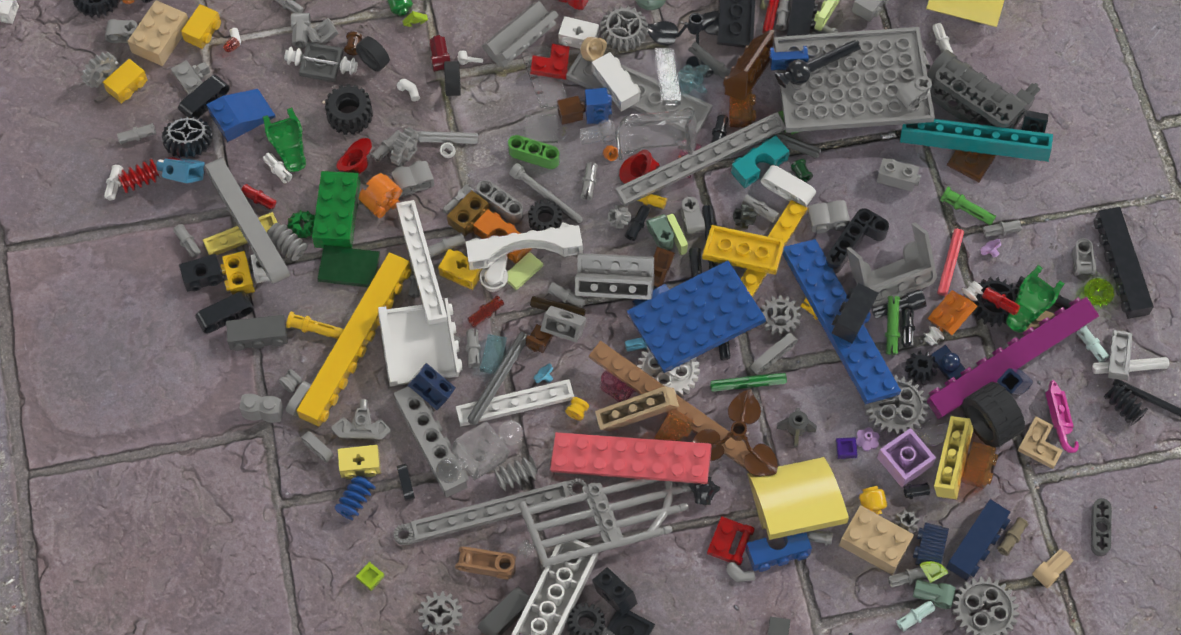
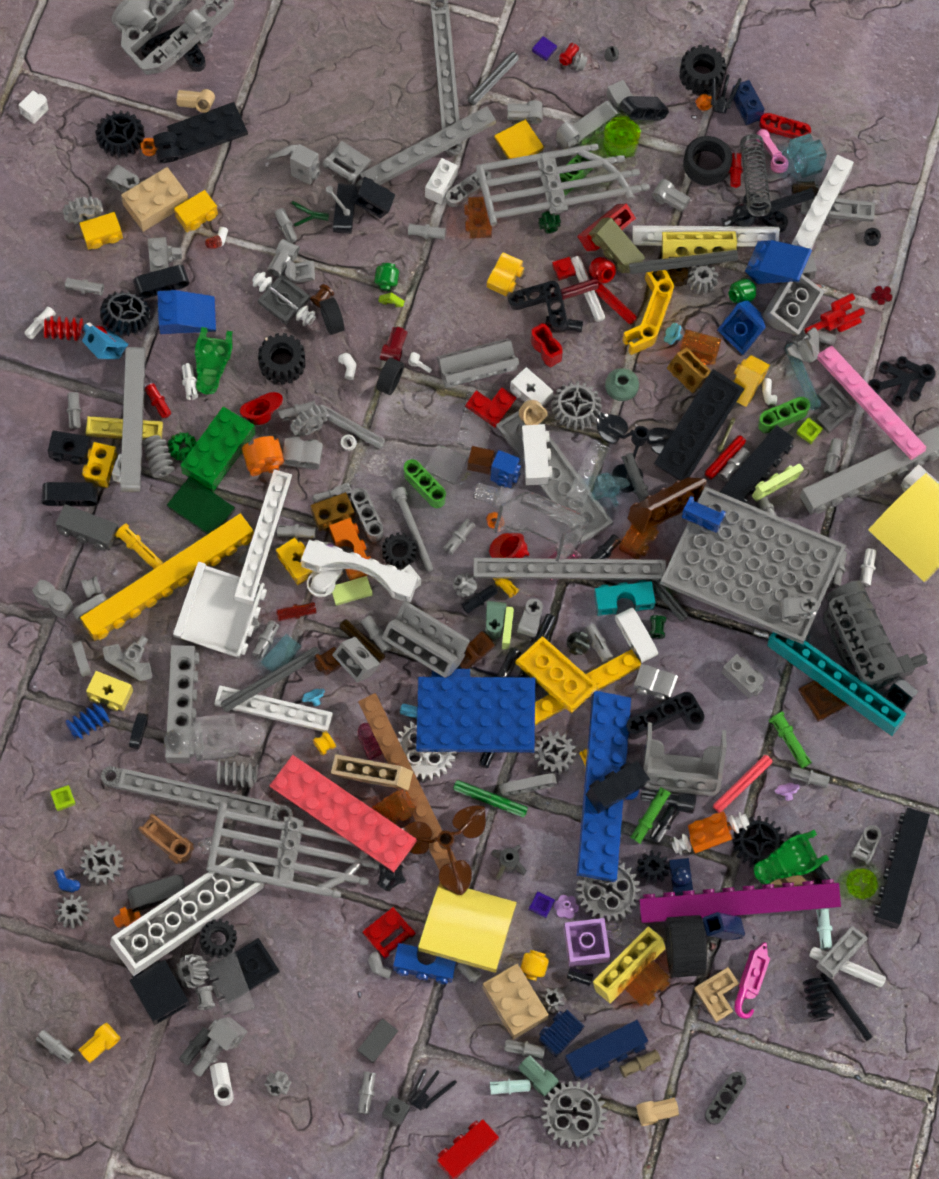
camera: 25 degrees right, 5 degrees up
dark blue brick [407,363,456,410] -> none
black brick [592,567,638,617] -> none
black piece [775,40,861,88] -> none
lime tile [920,561,948,583] -> none
red axle [982,287,1020,315] -> none

